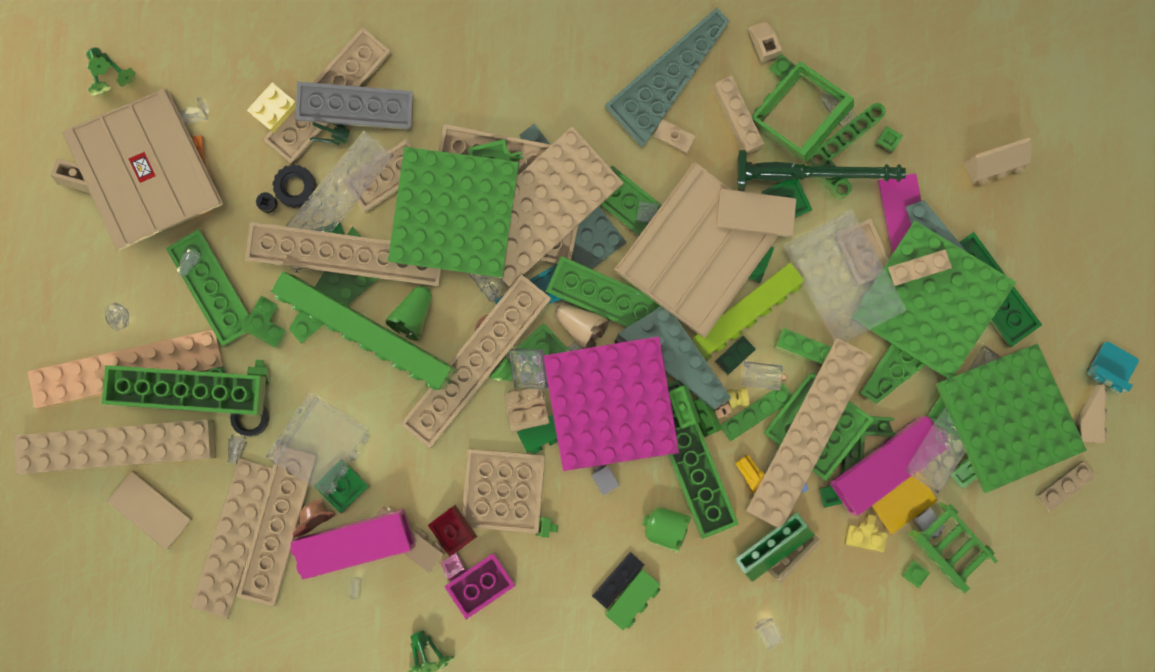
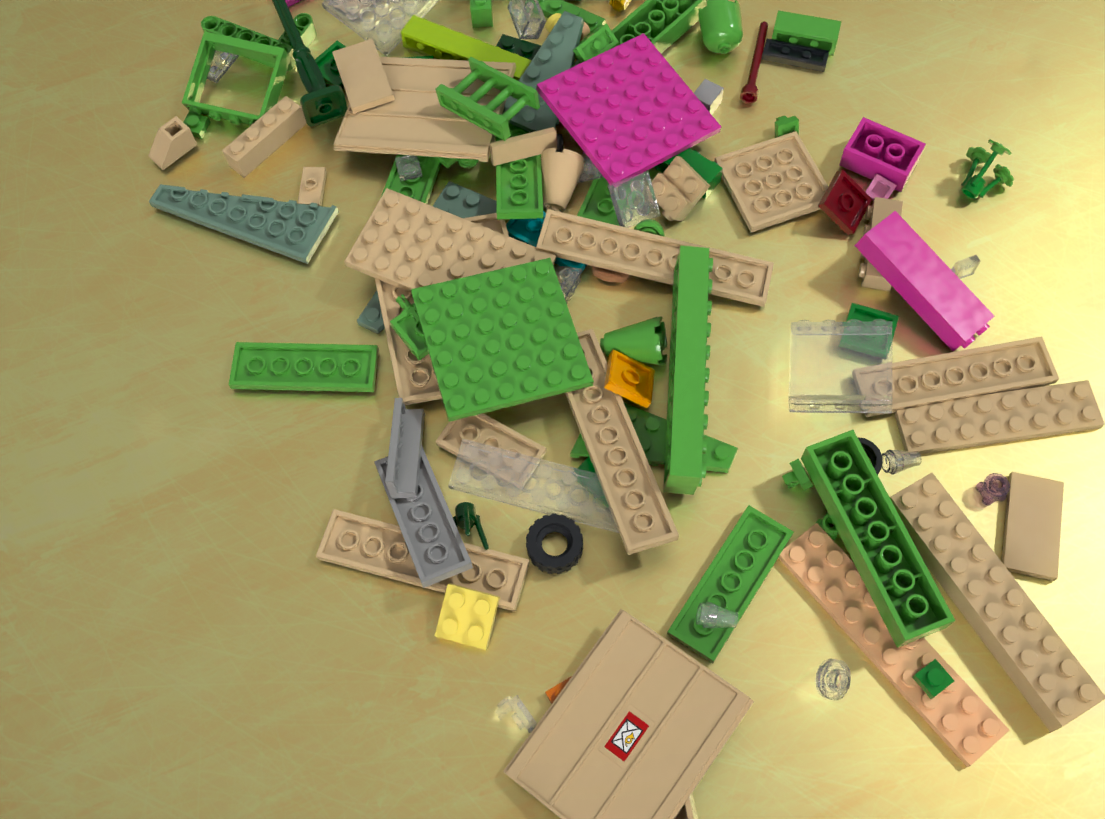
camera: 115 degrees left, 20 degrees down
bright green plate [242,296,286,348] -> none
black wheel [256,192,278,214] -> none
nougat piece [292,499,335,537] -> none
bright green plate [876,126,903,153] -> none
none -> bright green plate [229,342,379,392]
none -> light grey fence [385,398,425,499]
none -> bright green fence [435,57,540,141]
none -> tan tile [490,127,557,166]
none -> light orange tile [604,350,655,408]
none -> dark red piece [740,21,768,104]
none -> green plate [912,659,954,699]
none -> brick [976,473,1010,506]

